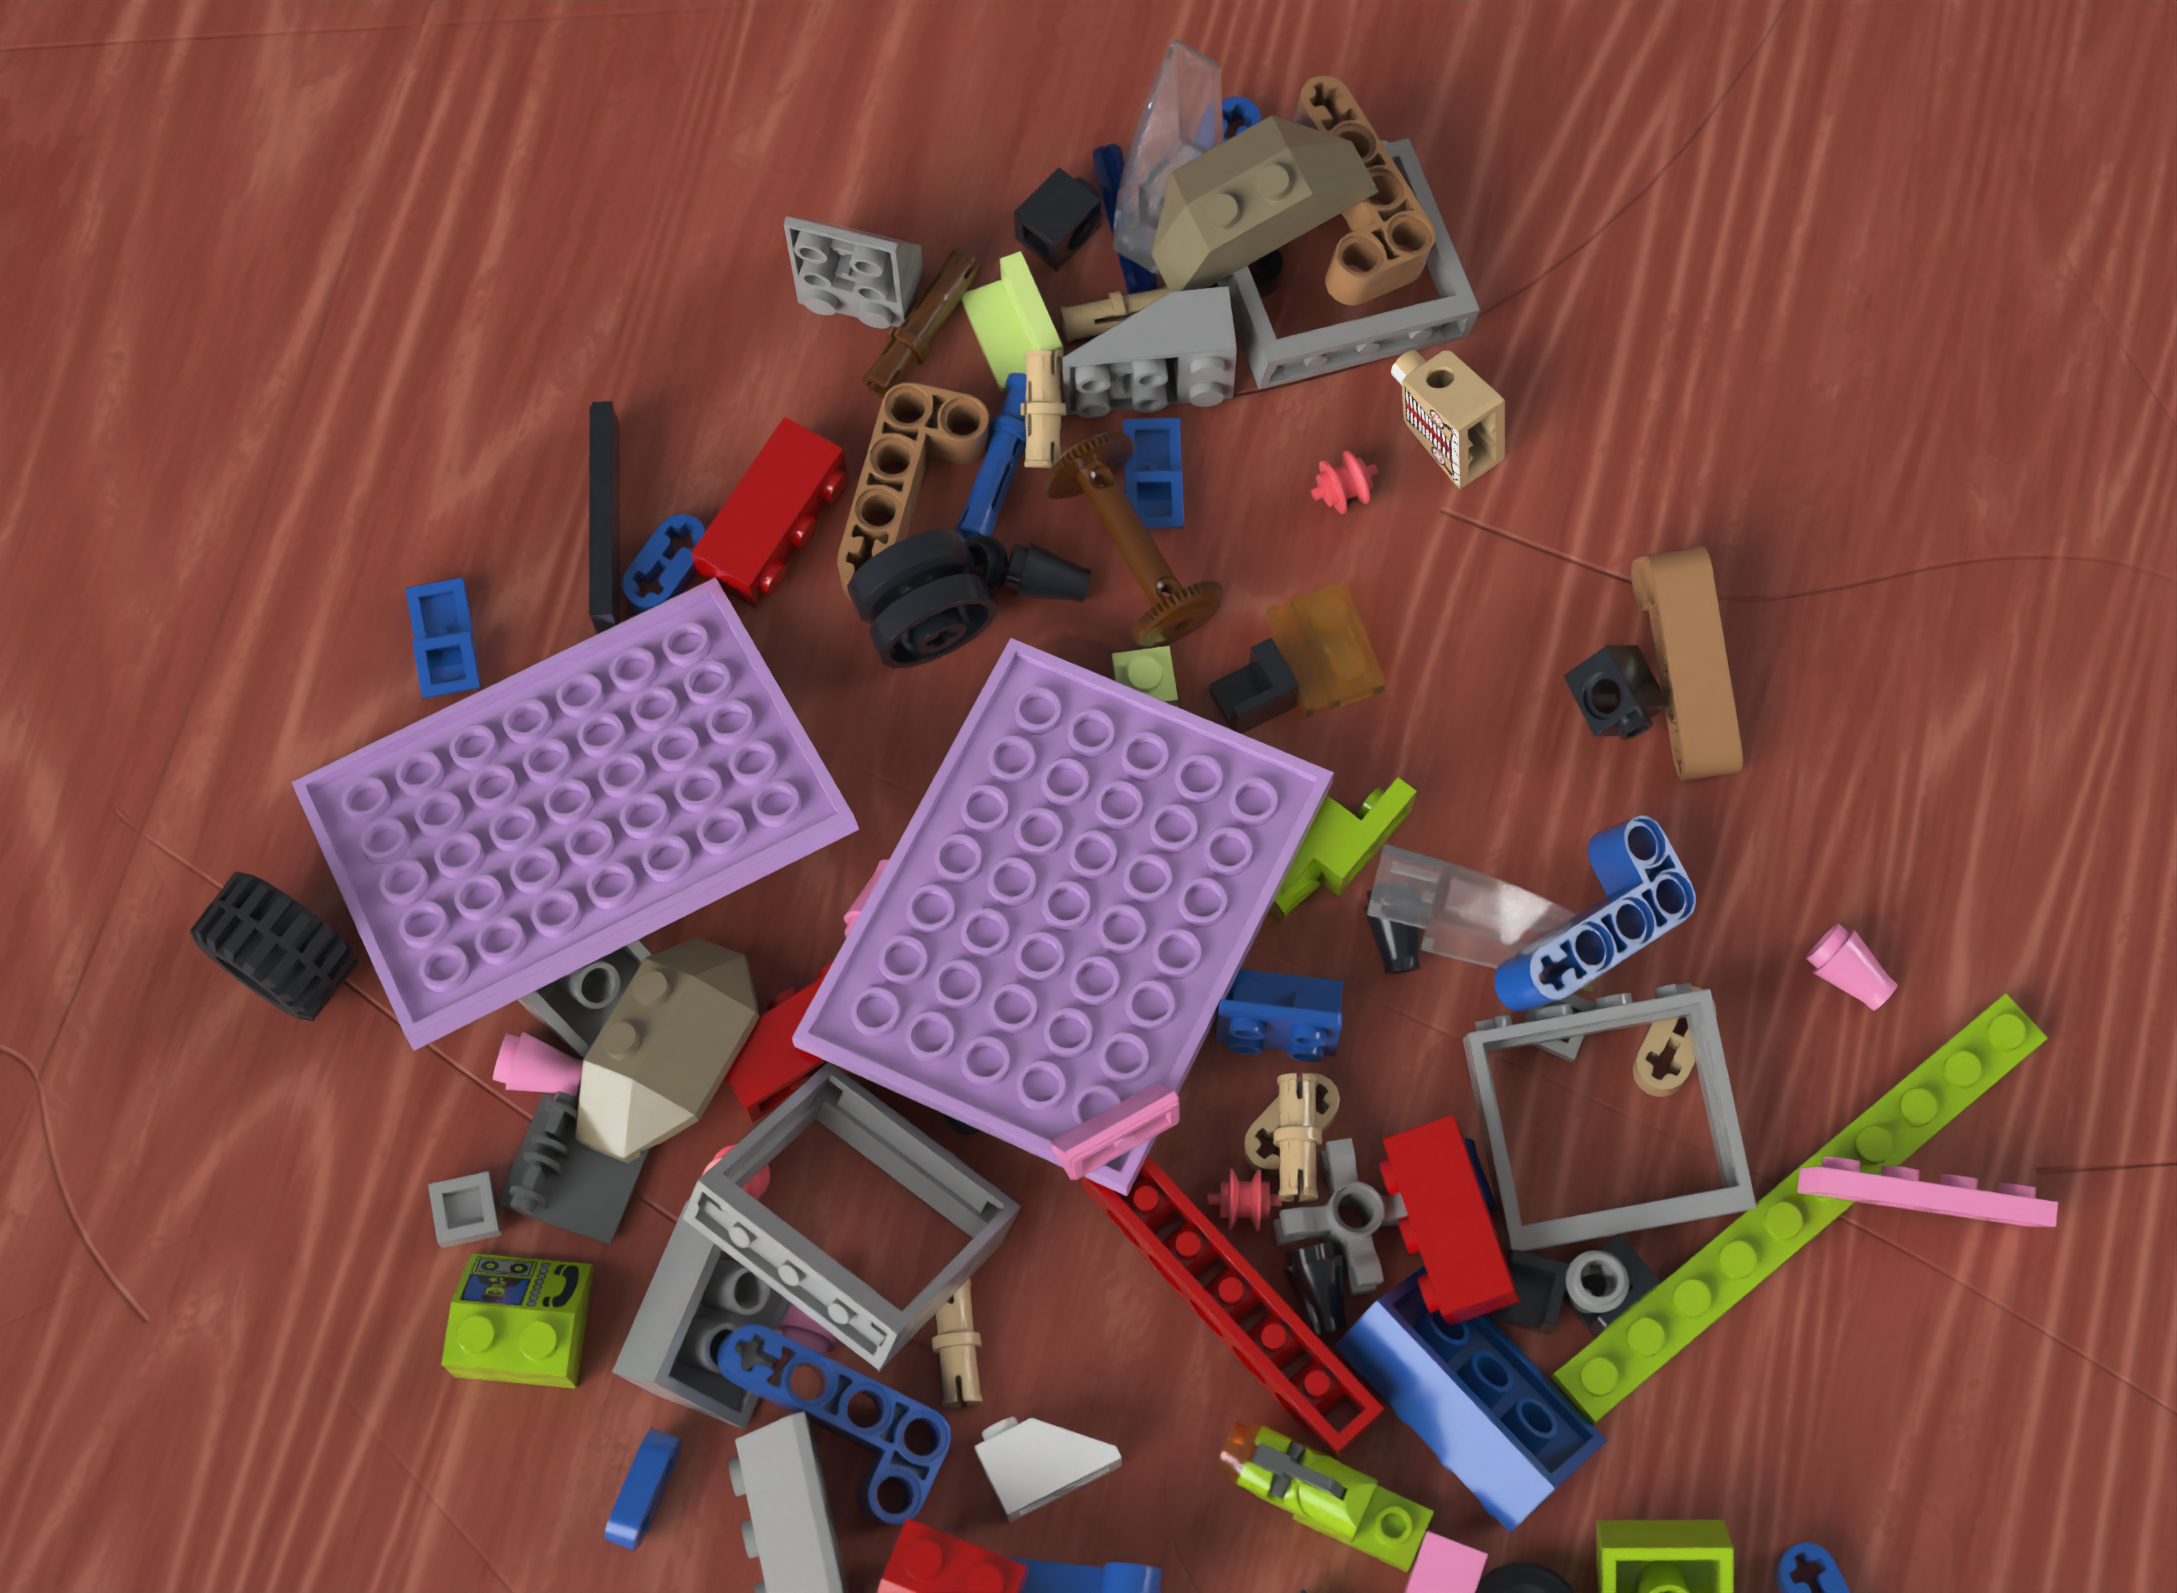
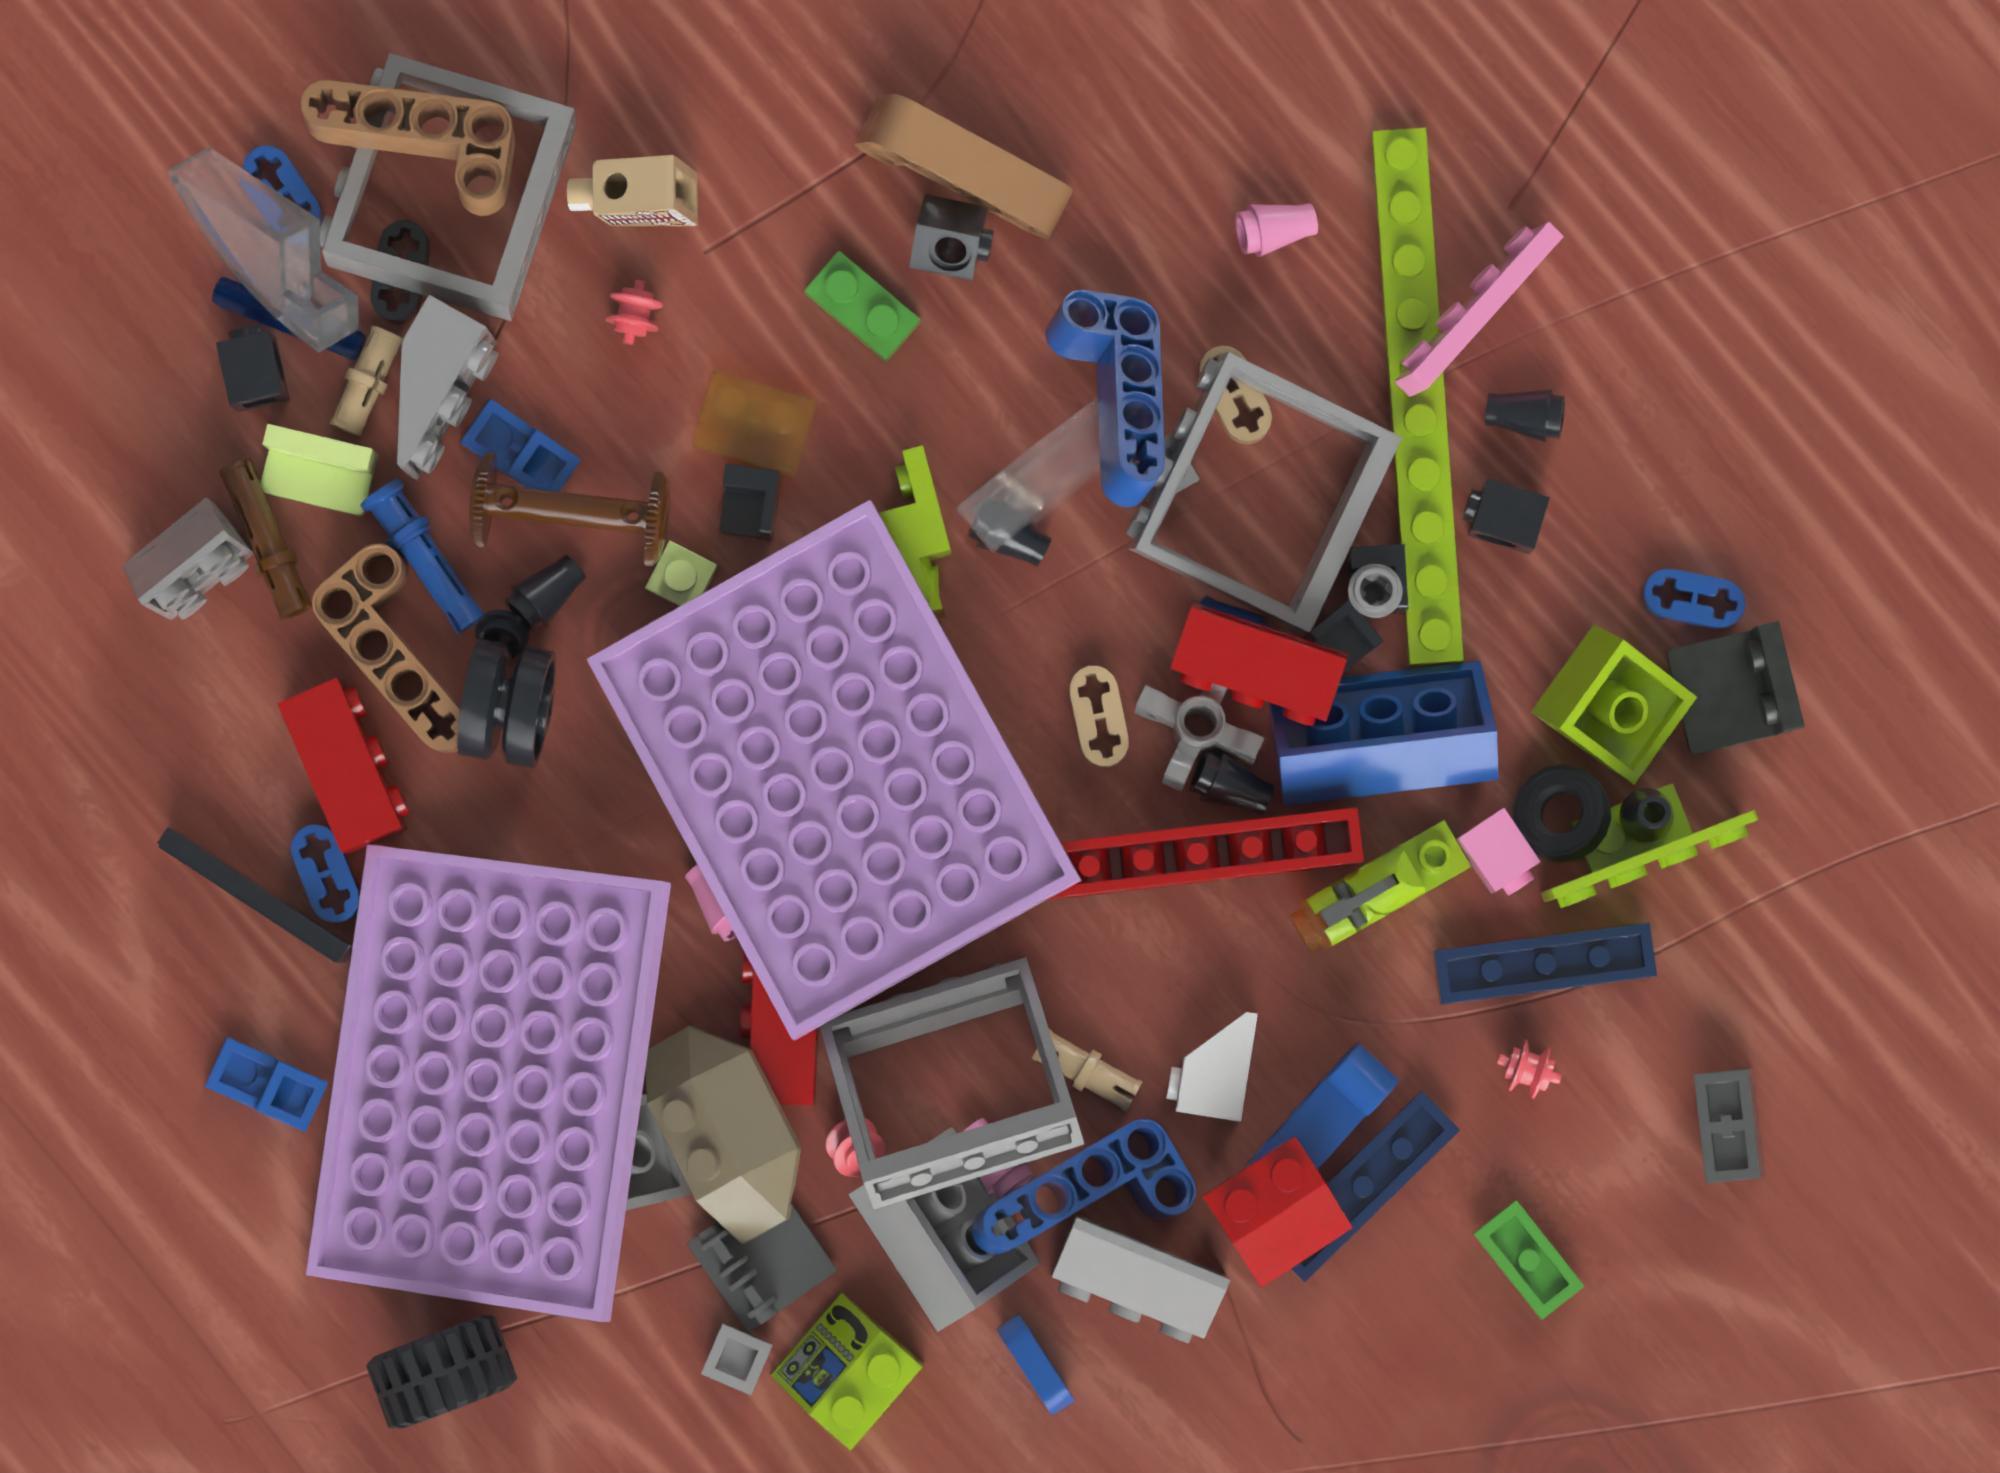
camera: 50 degrees left, 15 degrees up
bright pink cone [493,1032,583,1097] -> none
tan pin [1020,350,1066,468] -> none
bright pink slope [1051,1083,1180,1181] -> none
dark tan wedge [1151,115,1379,292] -> none
coral wheel [1208,1168,1282,1231] -> none
blue bracket [1215,969,1343,1062] -> none
tan pin [1274,1073,1322,1202] -> none
none -> bright green plate [804,251,921,363]
none -> black brick [1462,479,1550,554]
none -> black cone [1485,389,1565,443]

